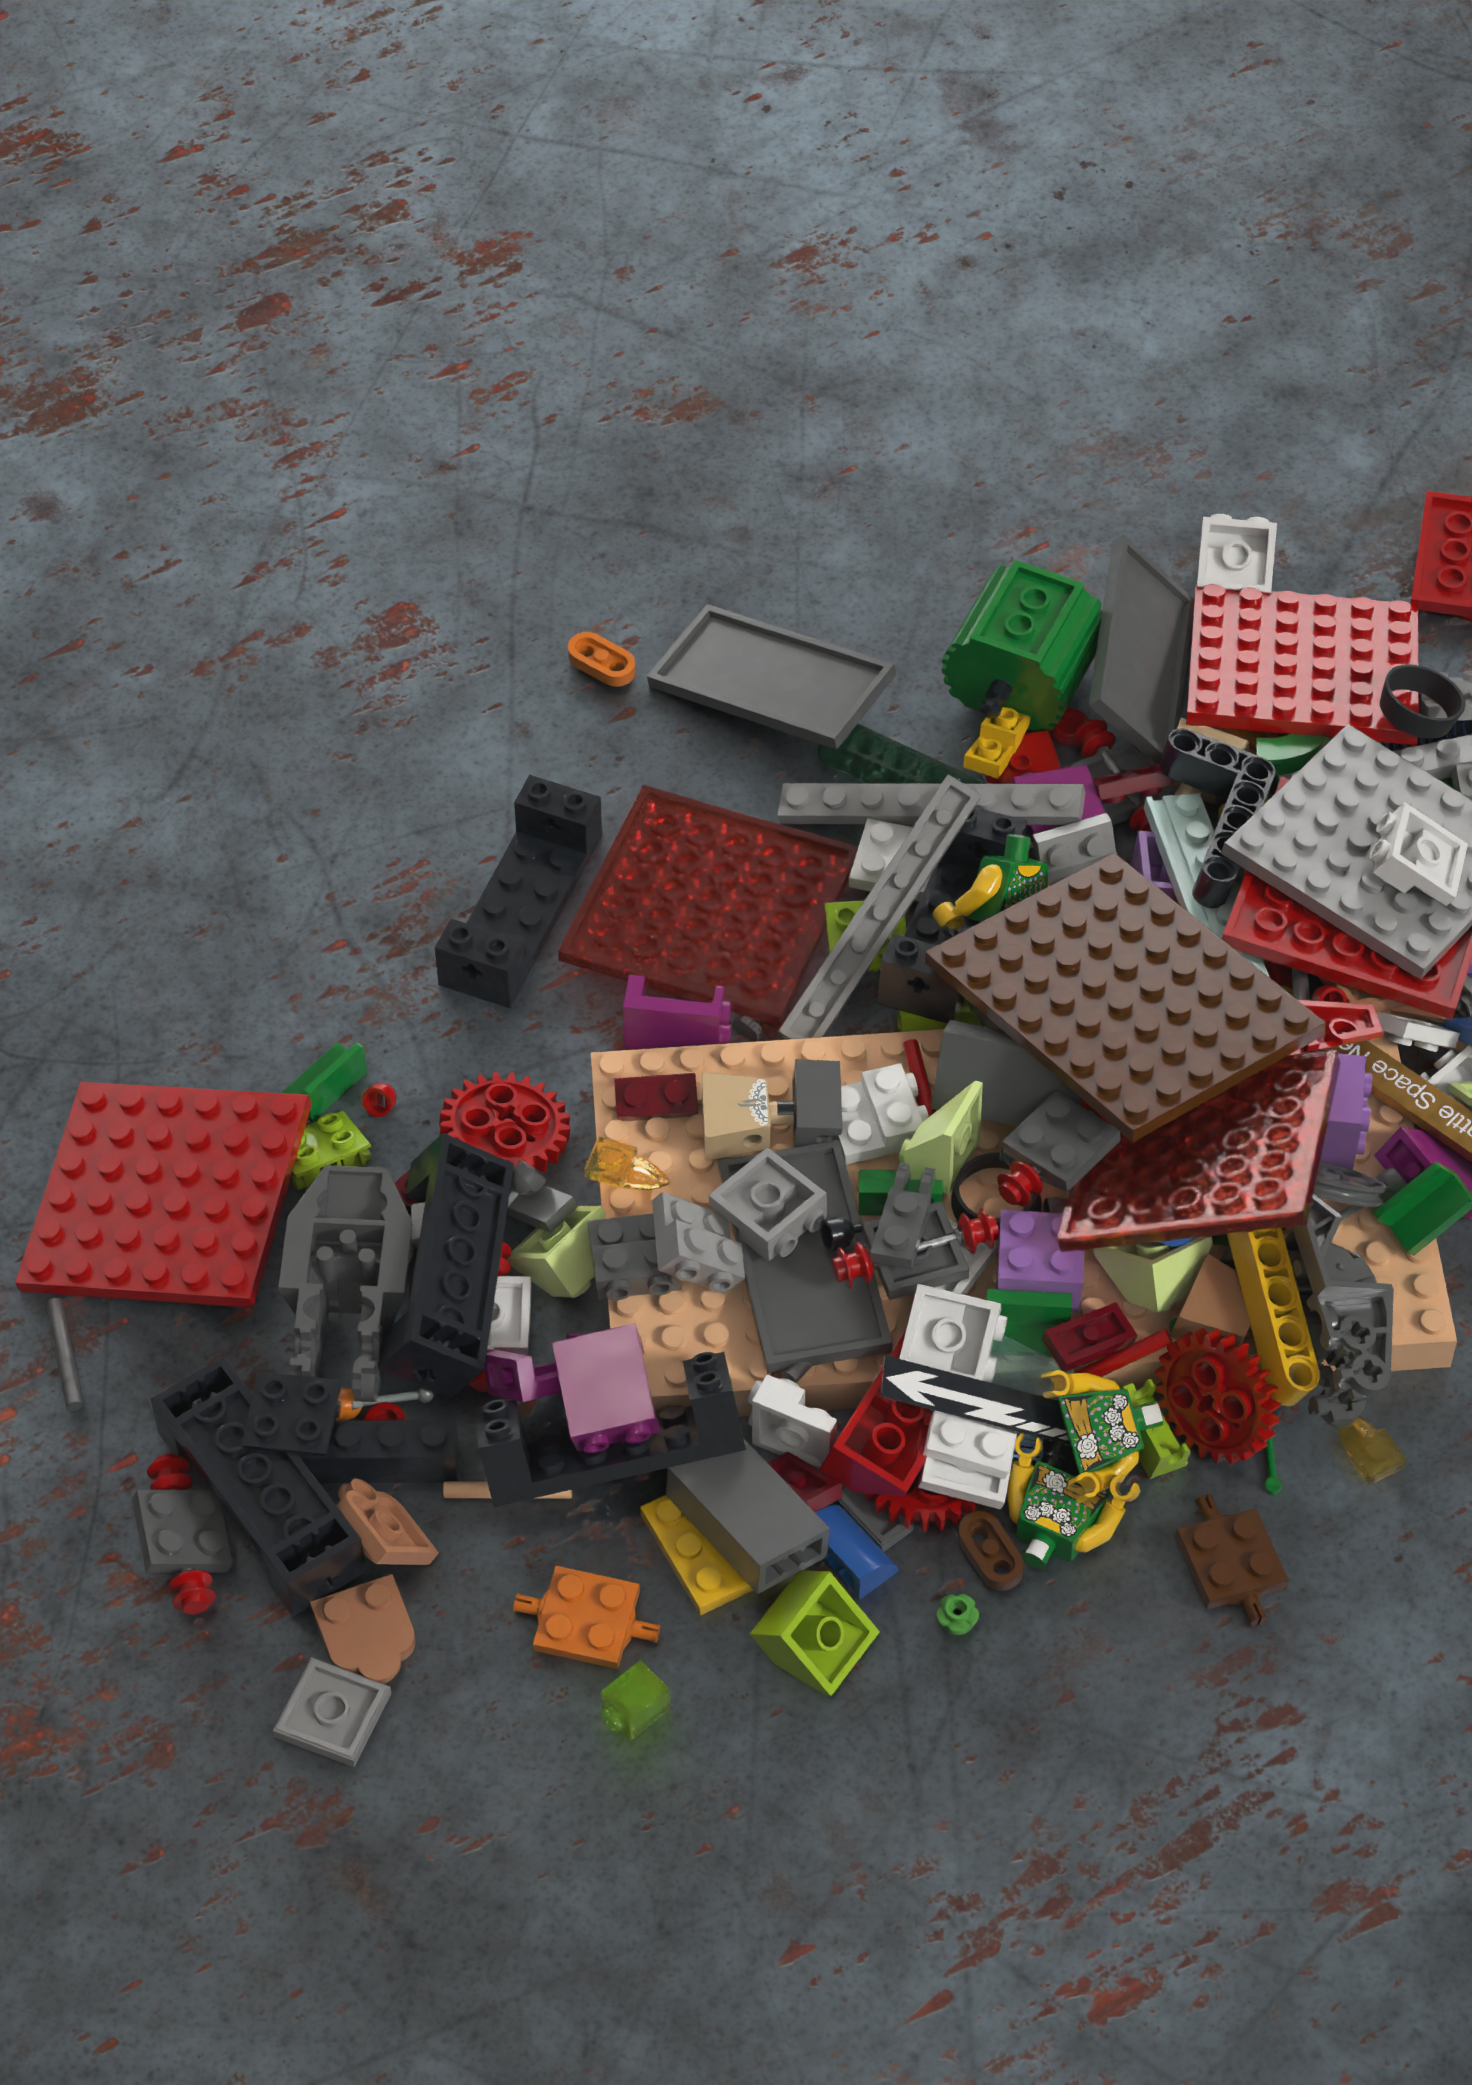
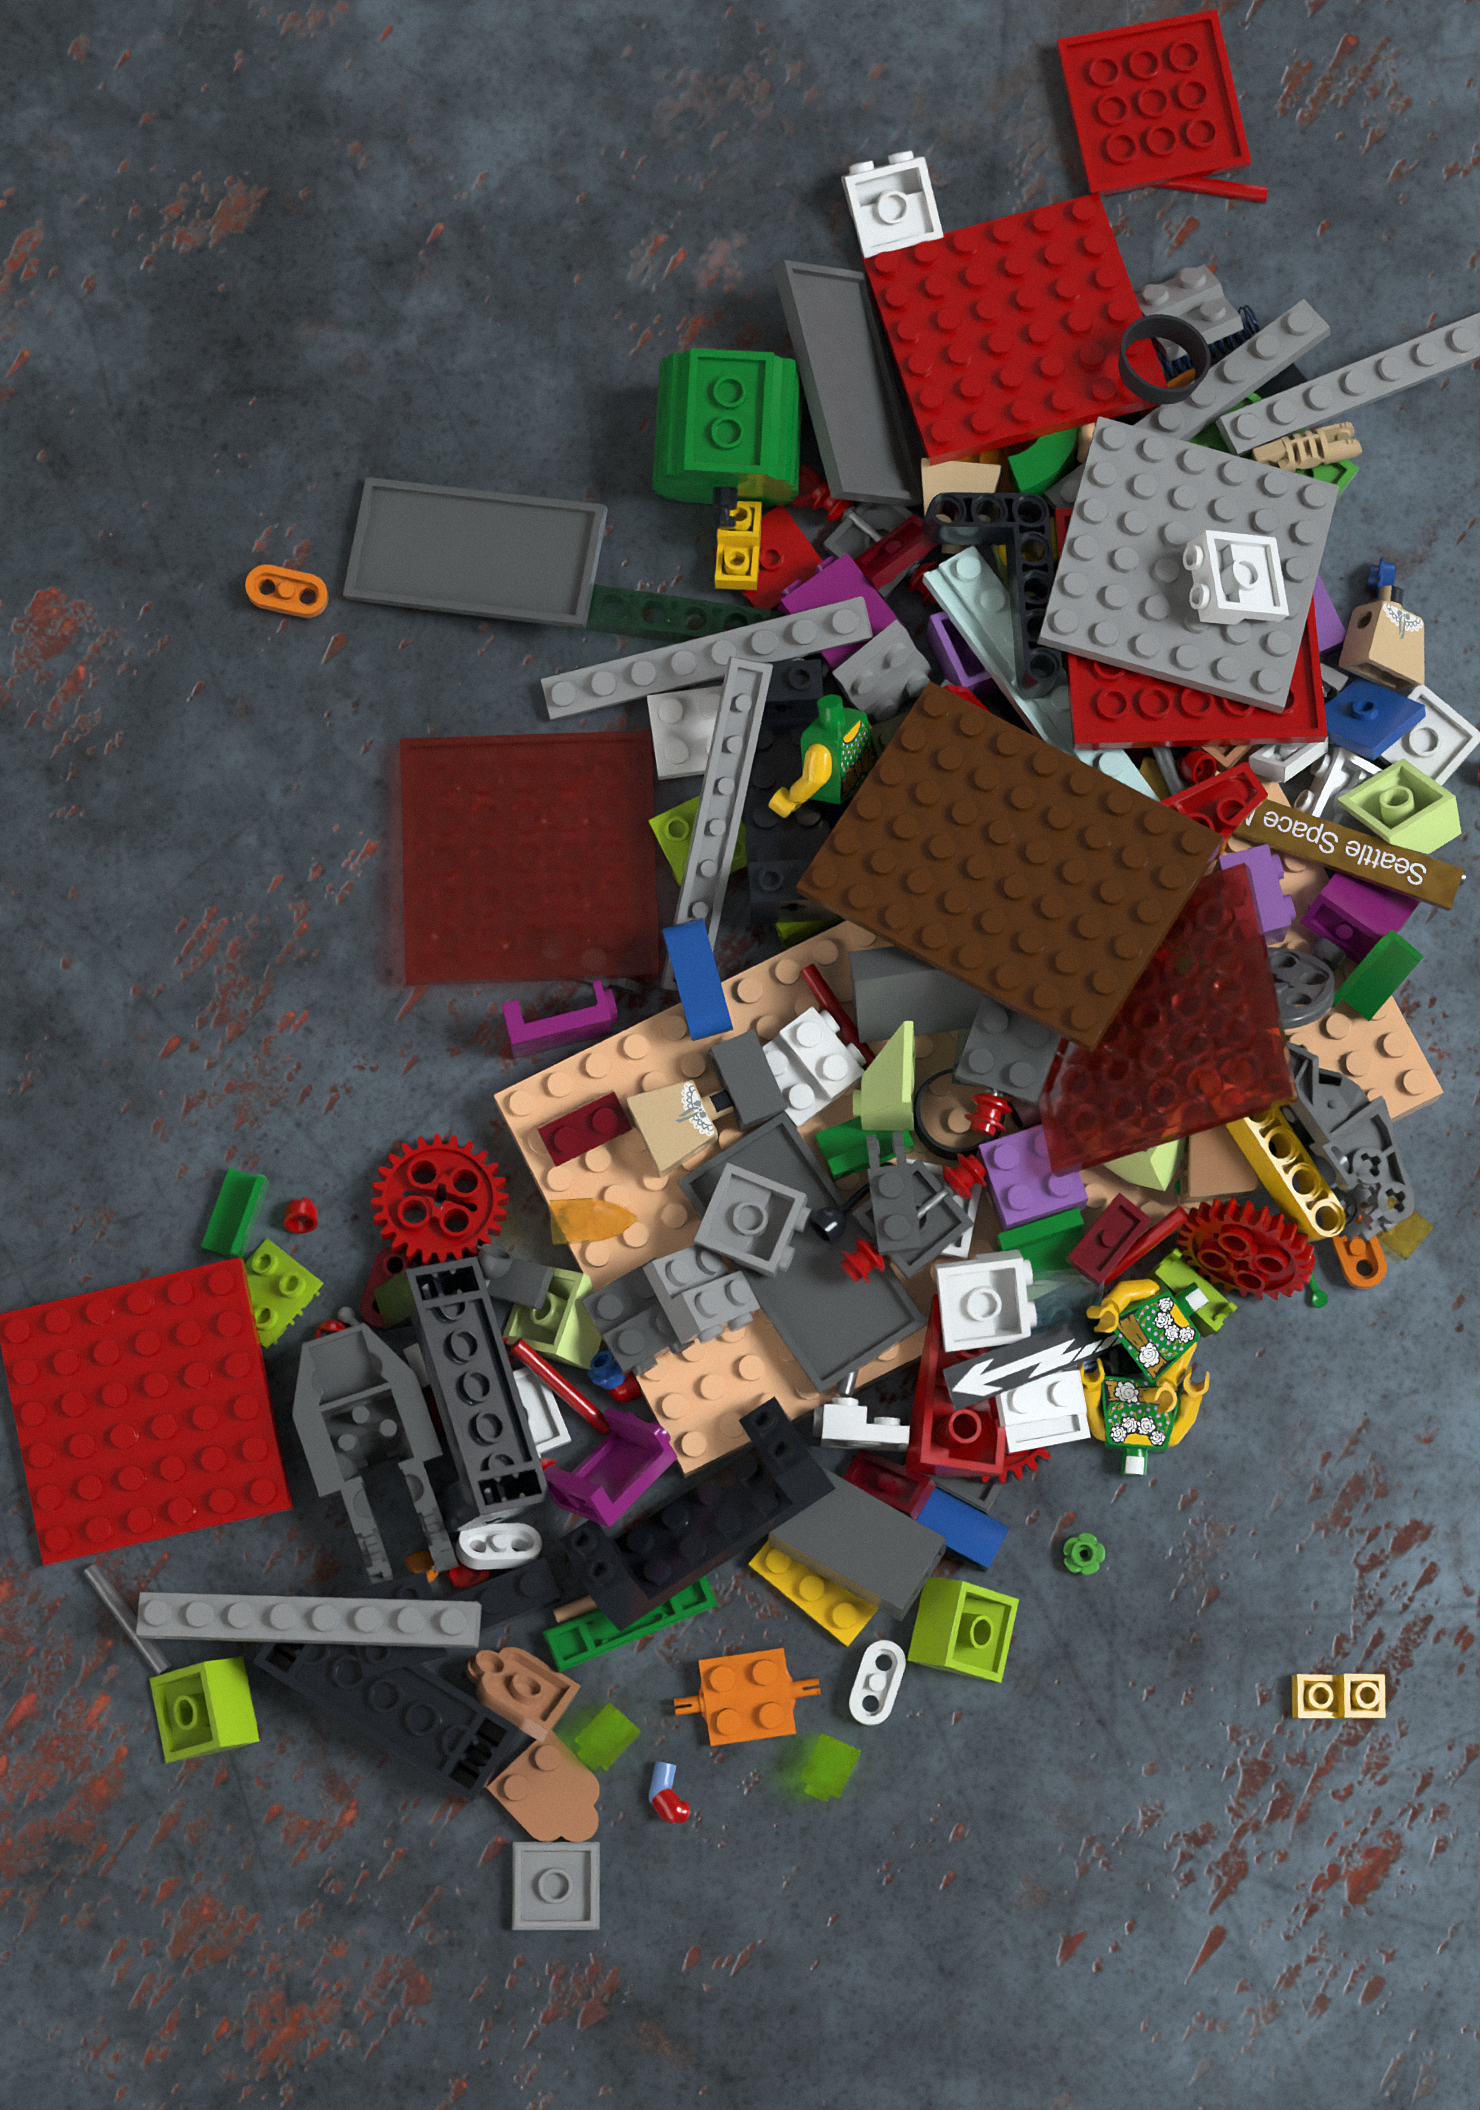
camera: 25 degrees left, 25 degrees up
dark grey plate [132,1454,233,1615] -> none
black plate [435,774,602,1008] -> none
panel [552,1323,660,1453] -> none
reddish brown plate [958,1511,1024,1591] -> none
reddish brown plate [1174,1494,1289,1627] -> none
none -> light grey plate [136,1592,481,1648]
none -> lime slope [150,1657,260,1763]
none -> white plate [455,1523,542,1569]
none -> red bar [510,1338,611,1436]
none -> green plate [543,1575,718,1673]
none -> clear neon green brick [574,1702,642,1772]
none -> blue plate [588,1350,628,1390]
none -> red hinge [608,1373,643,1403]
none -> arm [649,1761,691,1824]
none -> blue beam [662,918,733,1041]
none -> white plate [849,1640,906,1726]
none -> yellow slope [1292,1674,1386,1719]
none -> orange plate [1329,1206,1387,1290]

